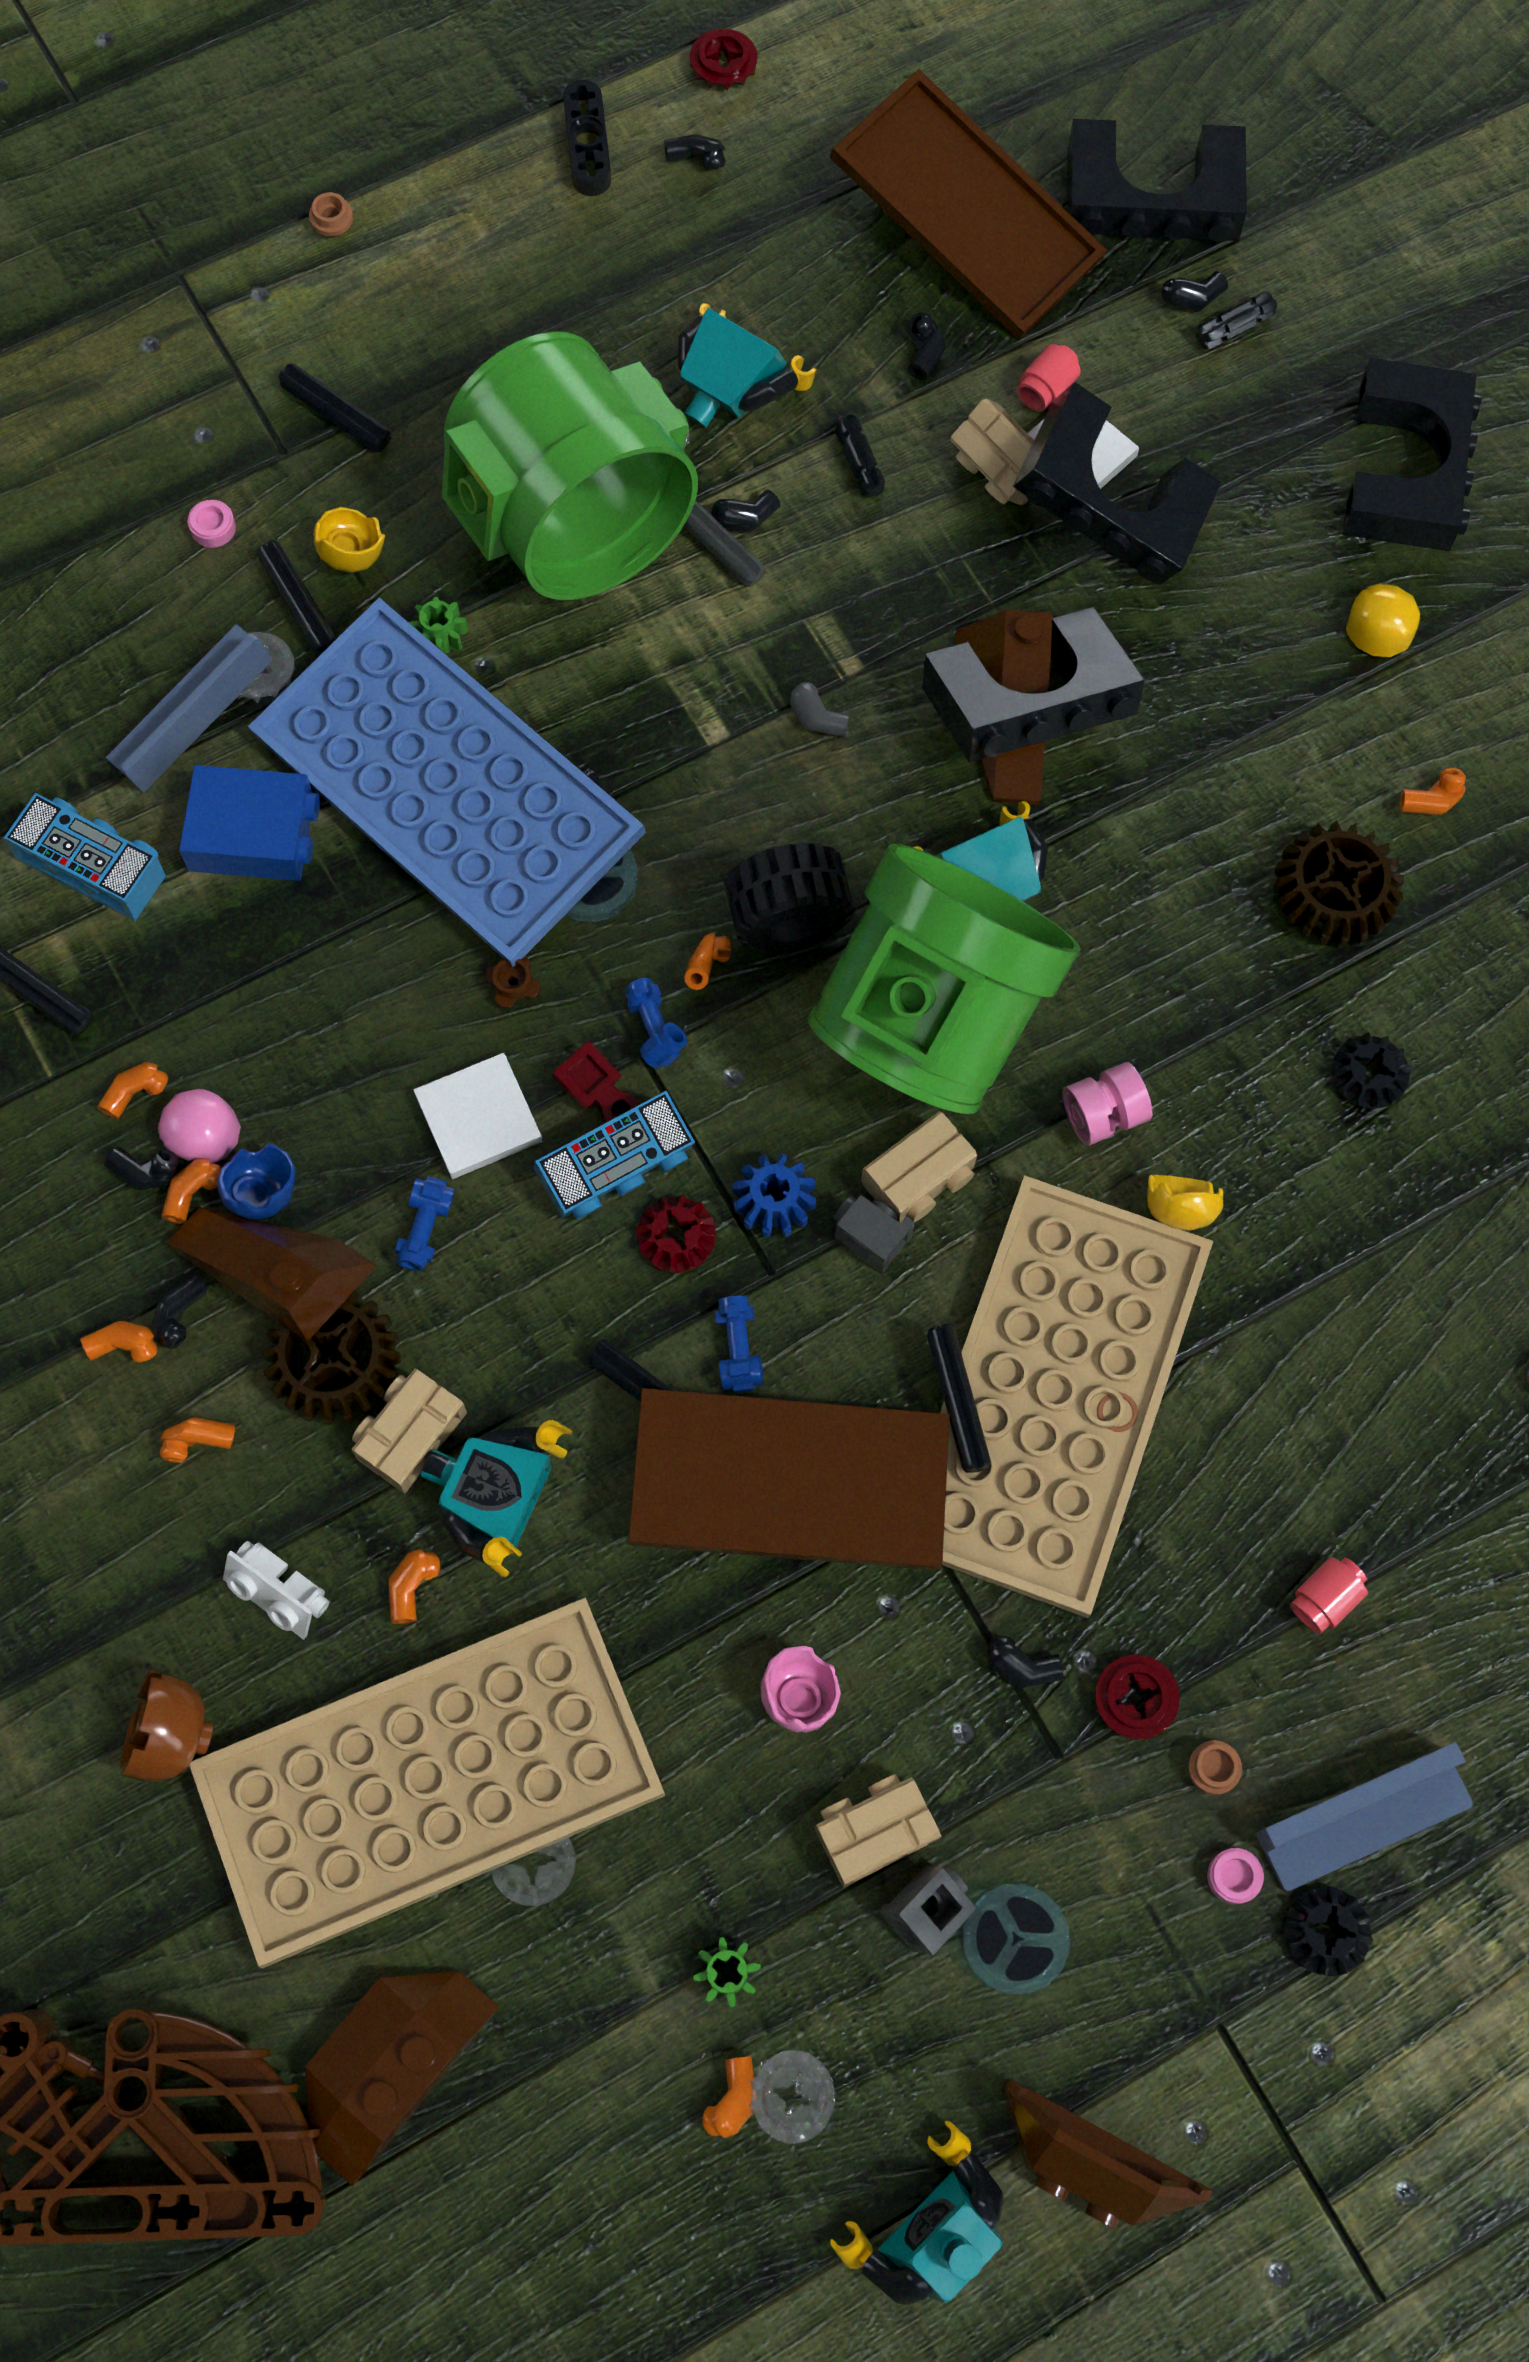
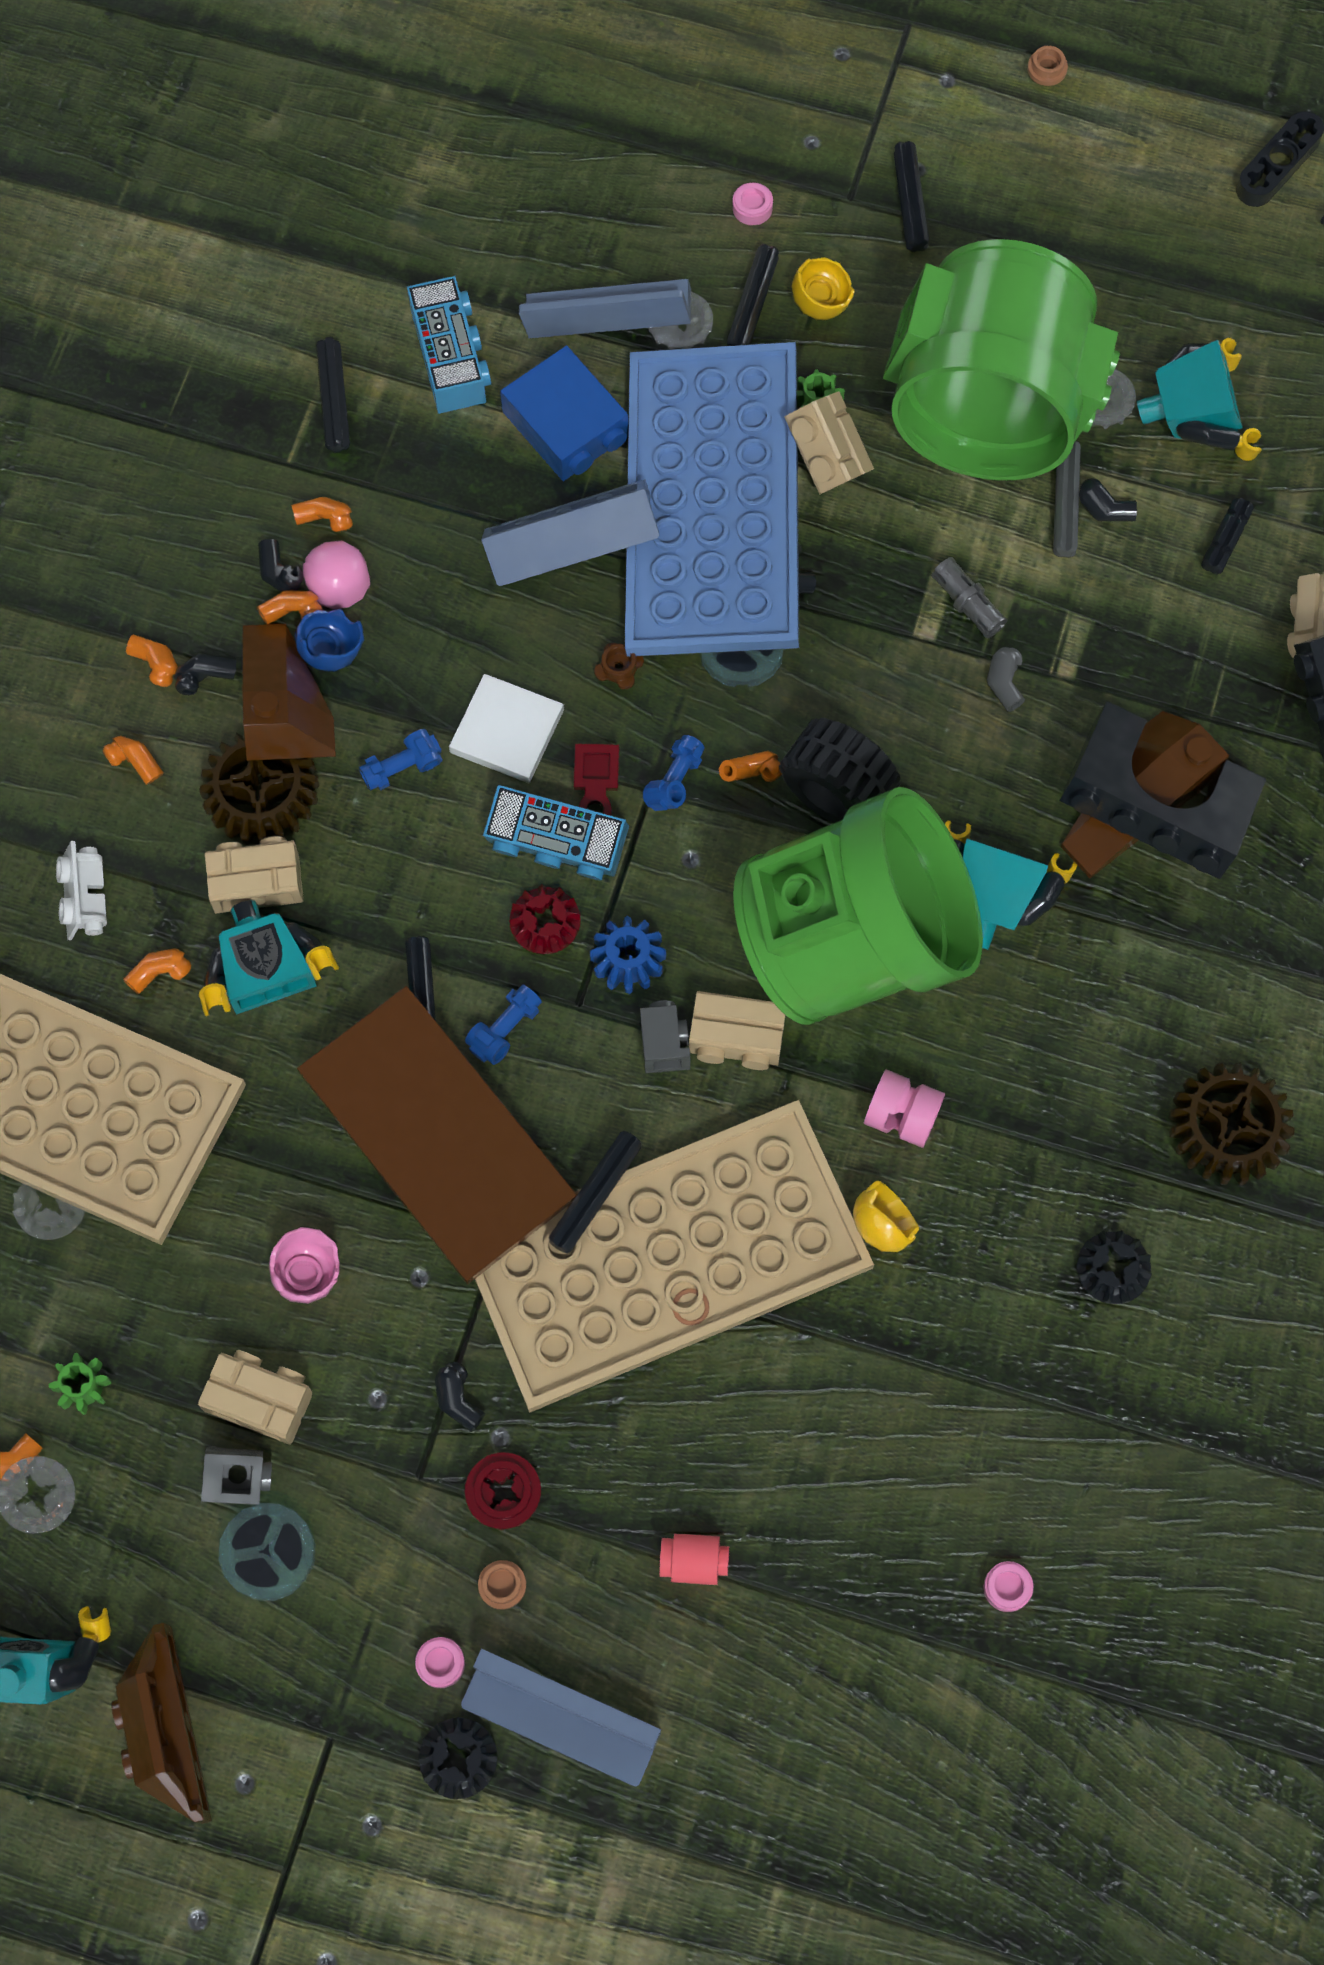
camera: 50 degrees right, 0 degrees up
none -> sand blue panel [481,479,659,586]
none -> tan brick [784,391,874,495]
none -> flat silver pin [931,557,1007,639]

